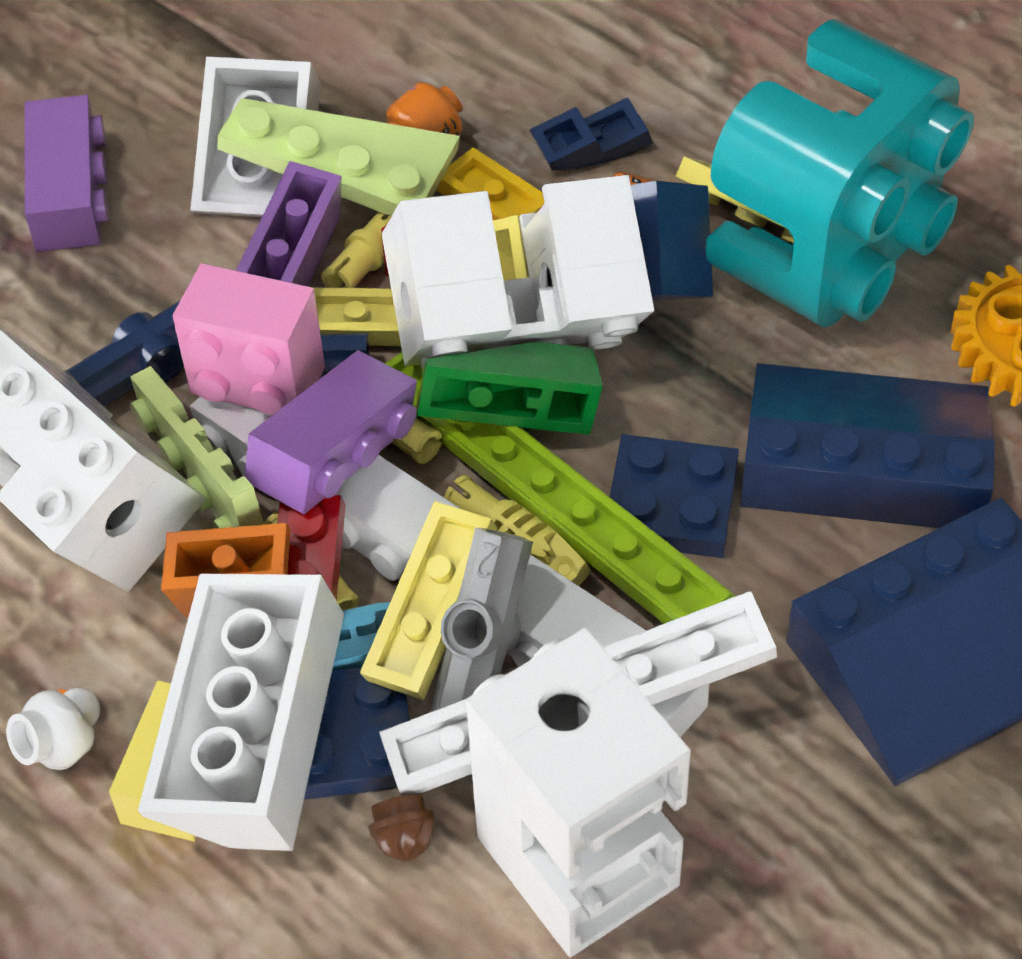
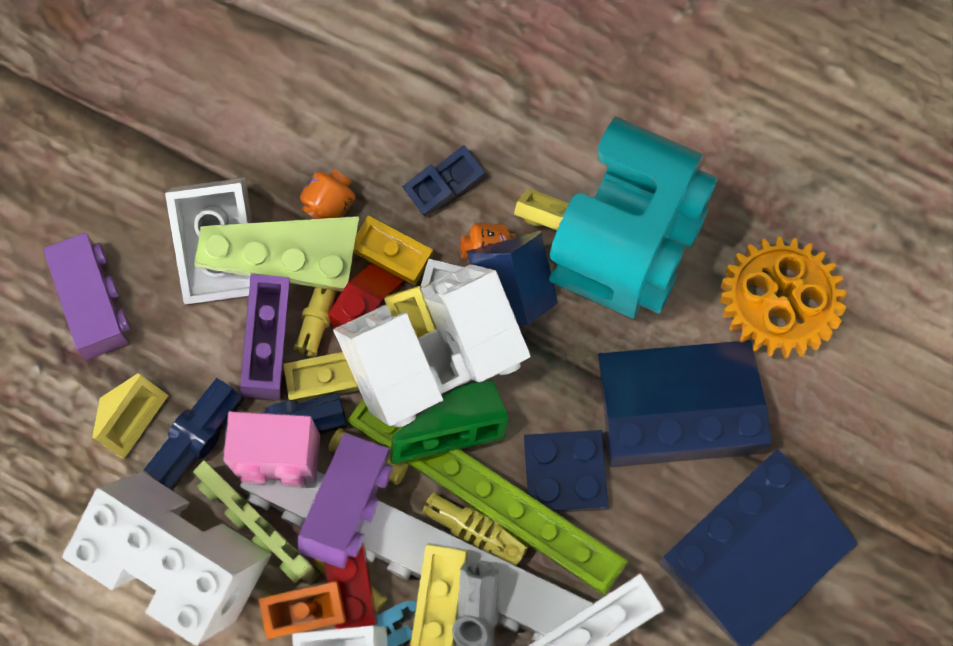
camera: 10 degrees left, 20 degrees up
none -> light yellow slope [92,373,169,459]

